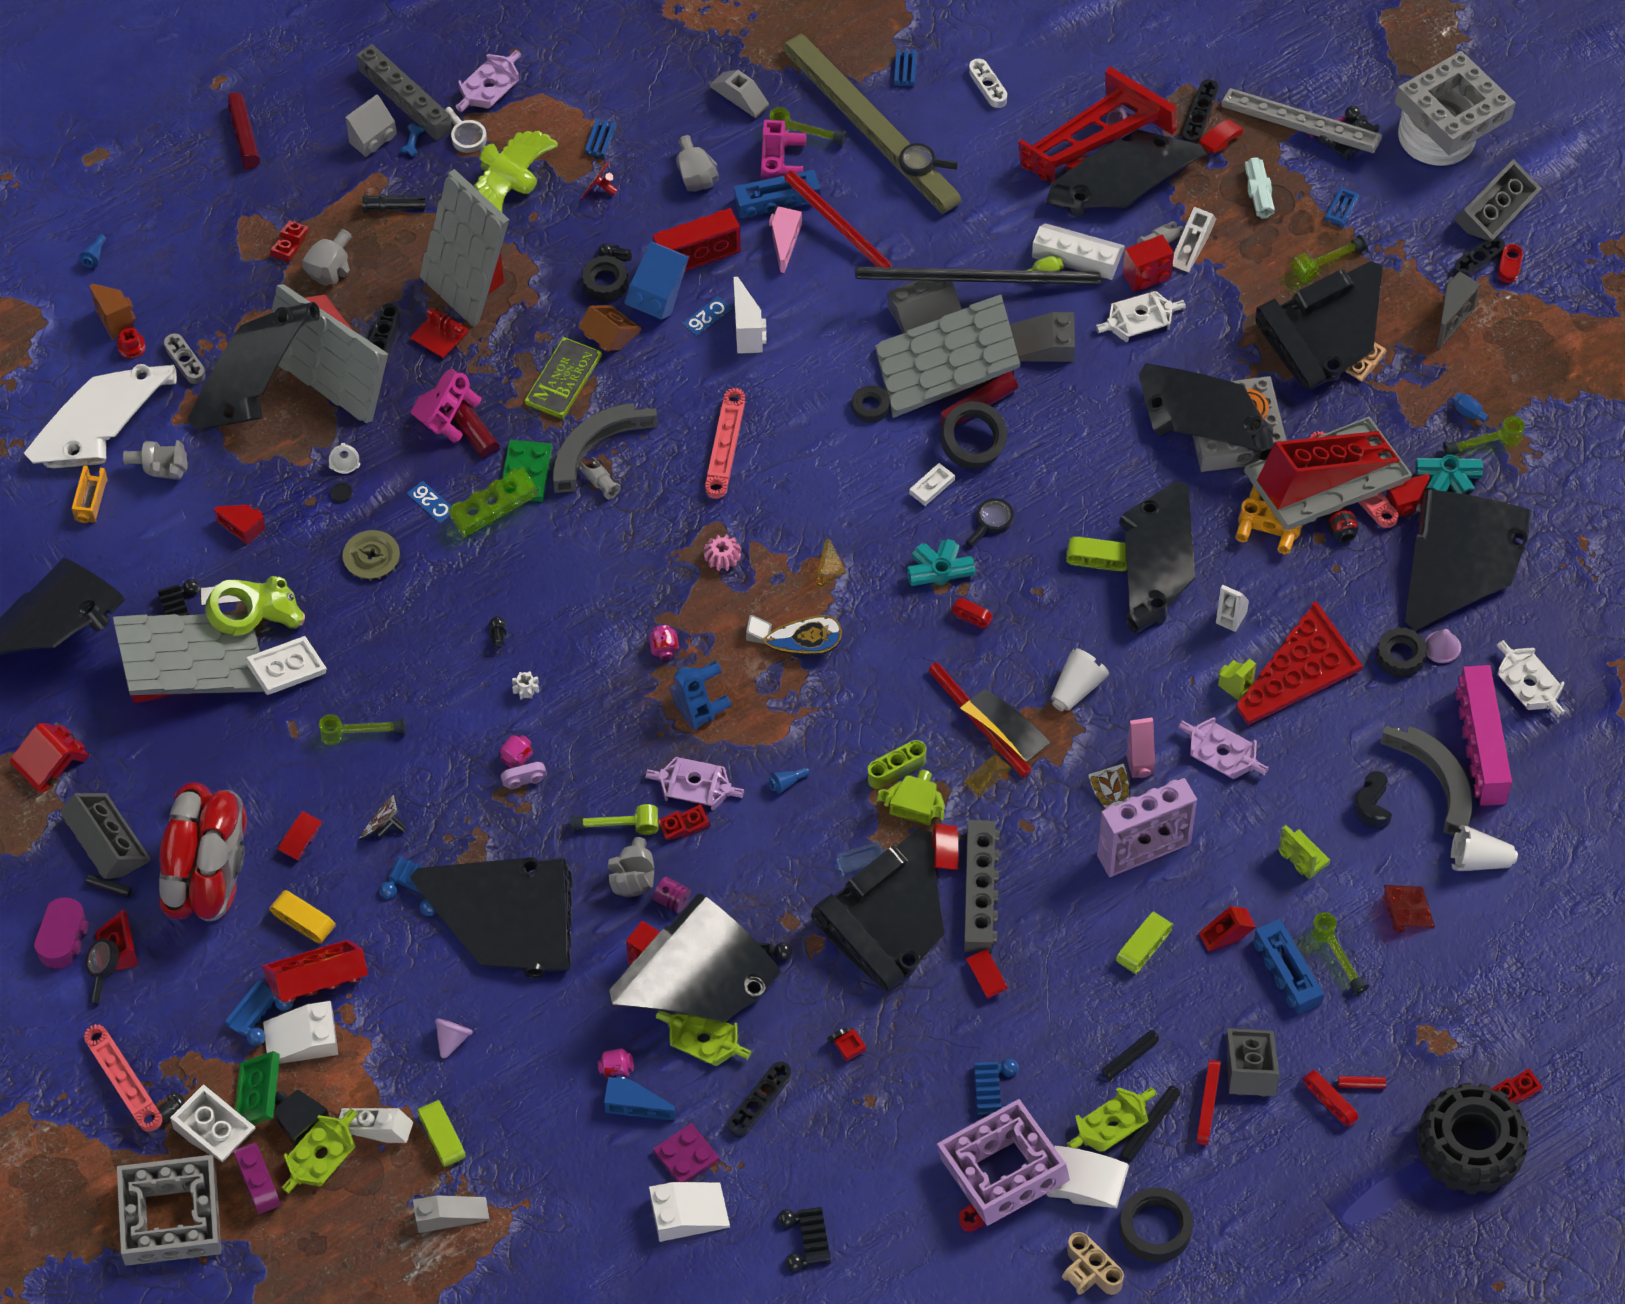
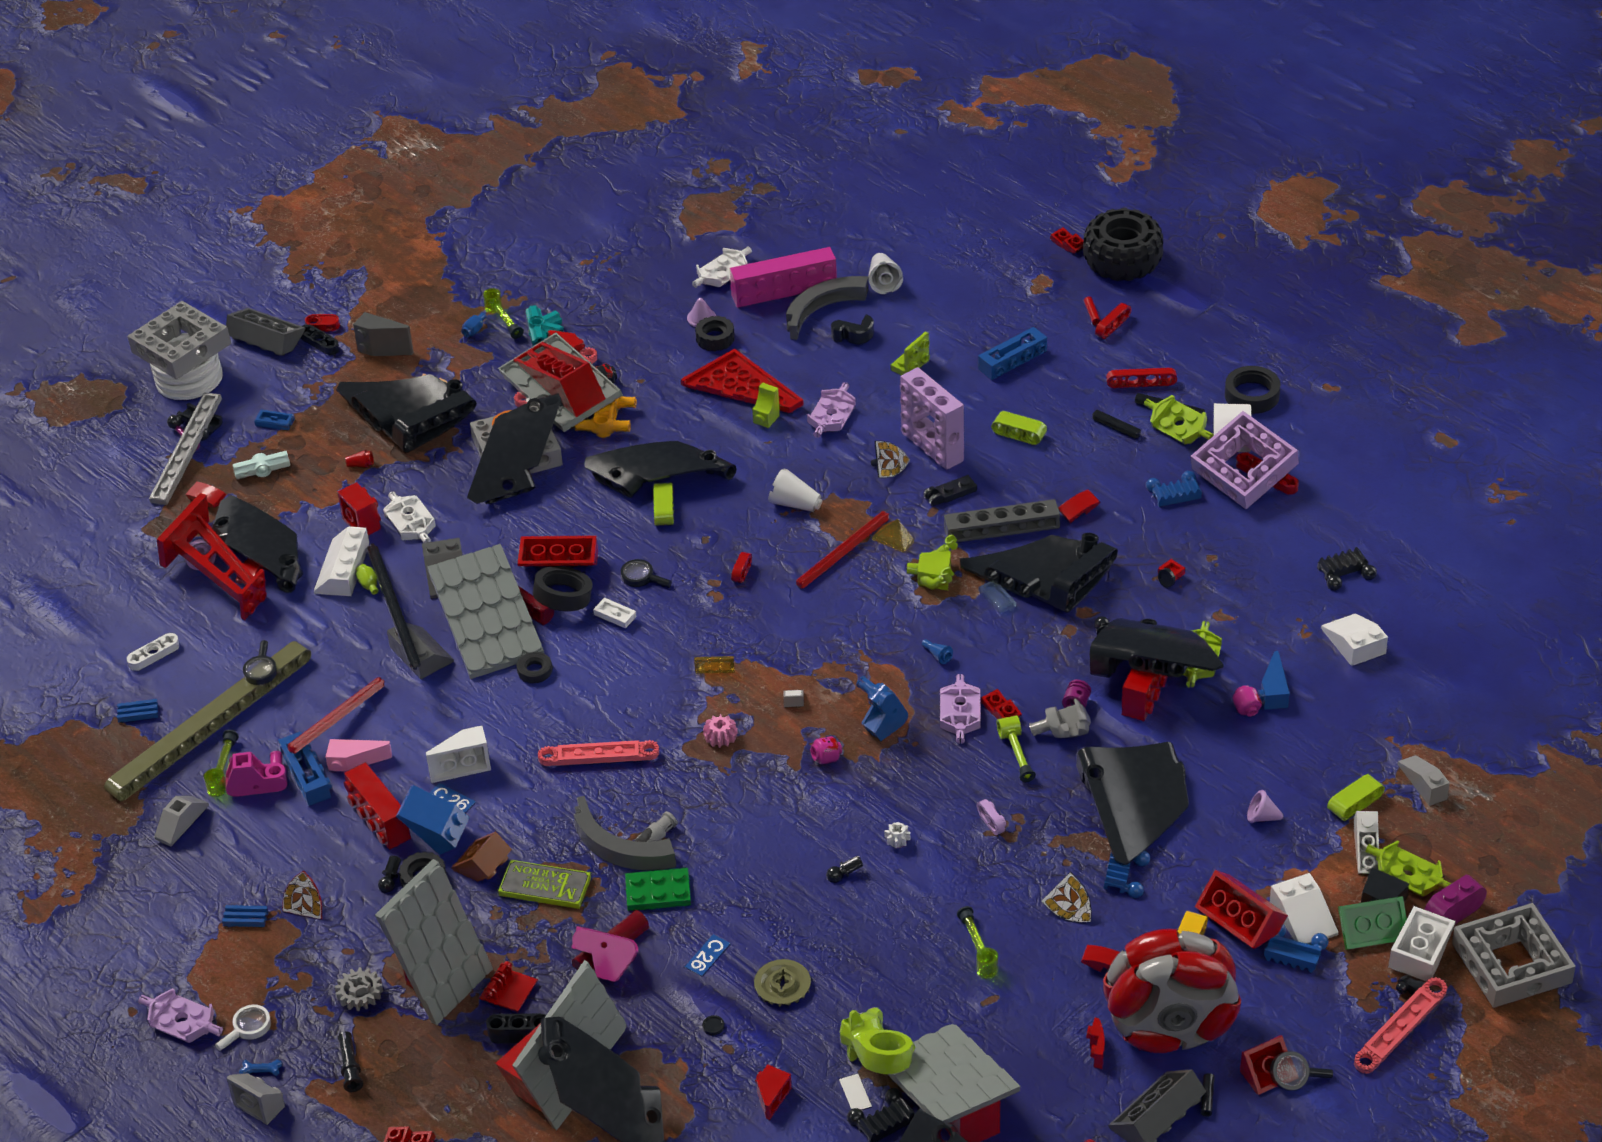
camera: 100 degrees left, 15 degrees down
magenta brick [34,897,89,969] -> none
white plate [246,636,327,695] -> none
light grey piece [302,229,352,286] -> none
white piece [329,443,360,474] -> none
dark grey brick [356,44,452,141] -> none
clear neon green brick [448,467,538,538] -> none
lime animal [474,131,558,212] -> none
dark pink head [500,735,533,768] -> none
magenta plate [653,1123,720,1182] -> none
light grey piece [676,135,719,192] -> none
black beam [728,1062,791,1138] -> none
shield [764,615,843,655] -> none
lime beam [868,740,926,789] -> none
teal piece [907,539,976,586] -> none
red slope [932,824,958,870] -> none
black sticker [960,689,1050,762] -> none
tan piece [1062,1232,1124,1295] -> none
bright pink slope [1126,718,1155,778] -> none
light grey piece [1137,221,1185,244] -> none
white slope [1173,207,1216,273] -> none
black beam [1182,79,1218,144] -> none
red slope [1198,906,1256,952] -> none
white slope [1216,585,1249,632] -> none
dark grey slope [1227,1028,1279,1096] -> none
clear neon green piece [1290,234,1368,283] -> none
clear neon green piece [1311,912,1369,996] -> none
clear red hinge [1383,885,1435,933] -> none
black panel [1405,490,1531,631] -> none
none -> red cone [345,450,374,468]
none -> red slope [517,536,598,566]
none -> black hinge [923,475,977,506]

